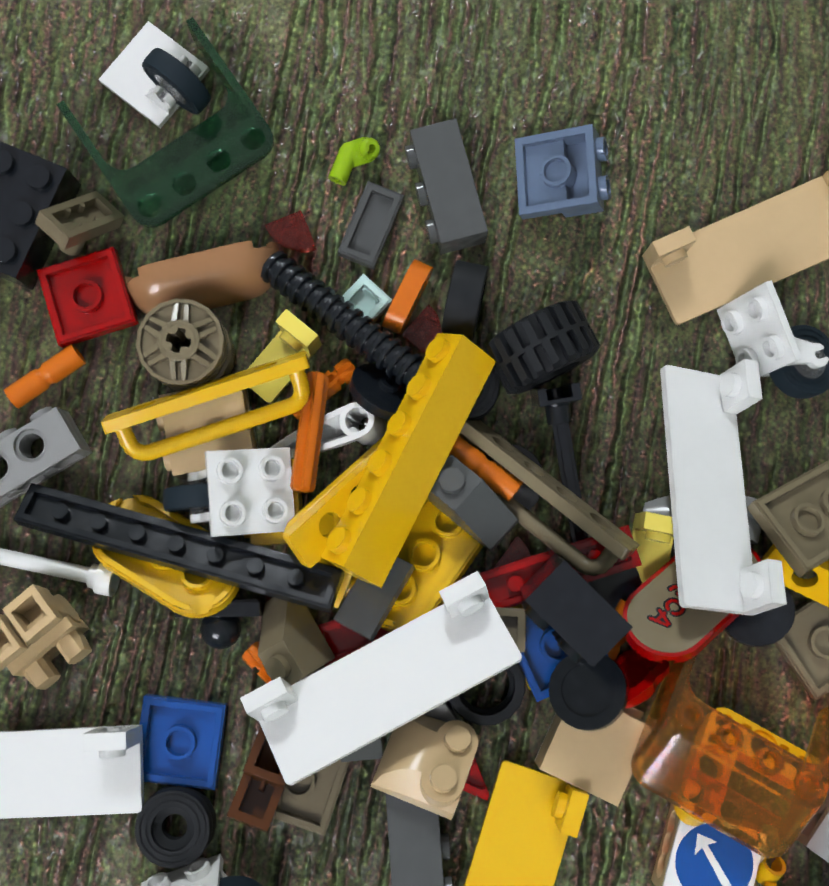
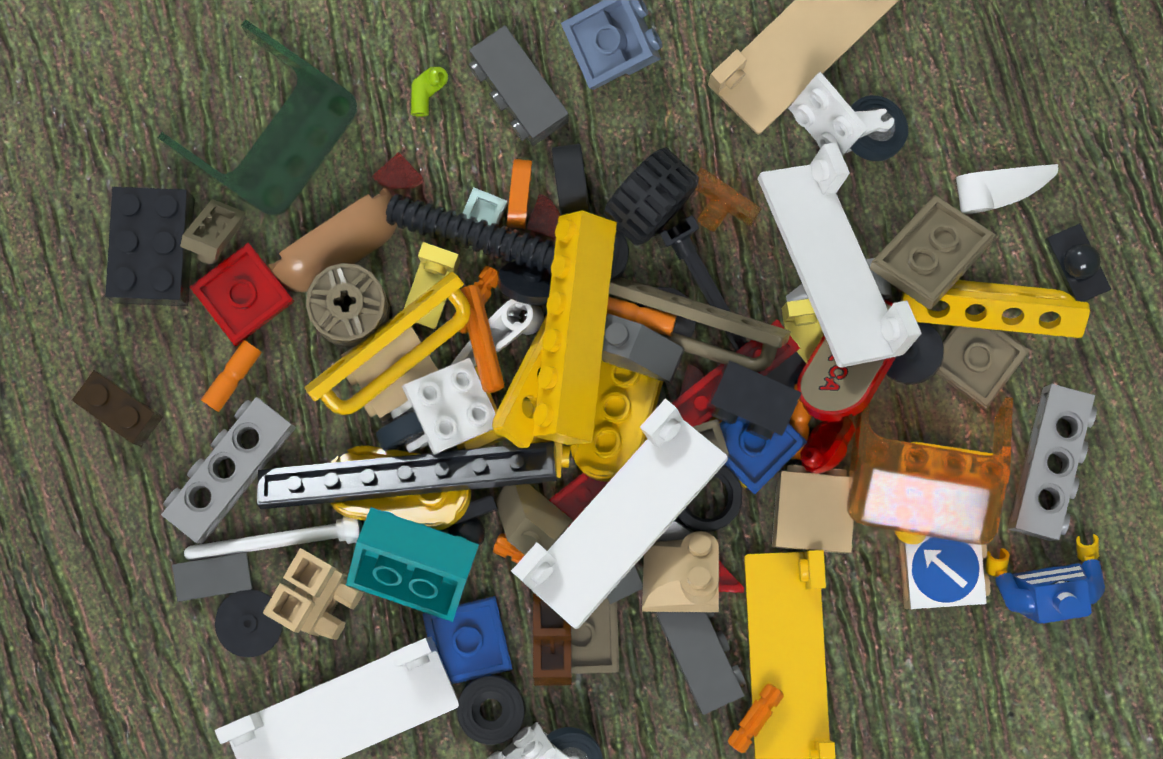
camera: 25 degrees left, 0 degrees up
white plate [99,21,211,129] -> none
dark grey tile [334,557,415,642] -> none
dark grey tile [338,181,404,270] -> none
black piece [549,655,628,731] -> none
none -> teal brick [346,507,479,622]
none -> clear orange tile [695,167,762,232]

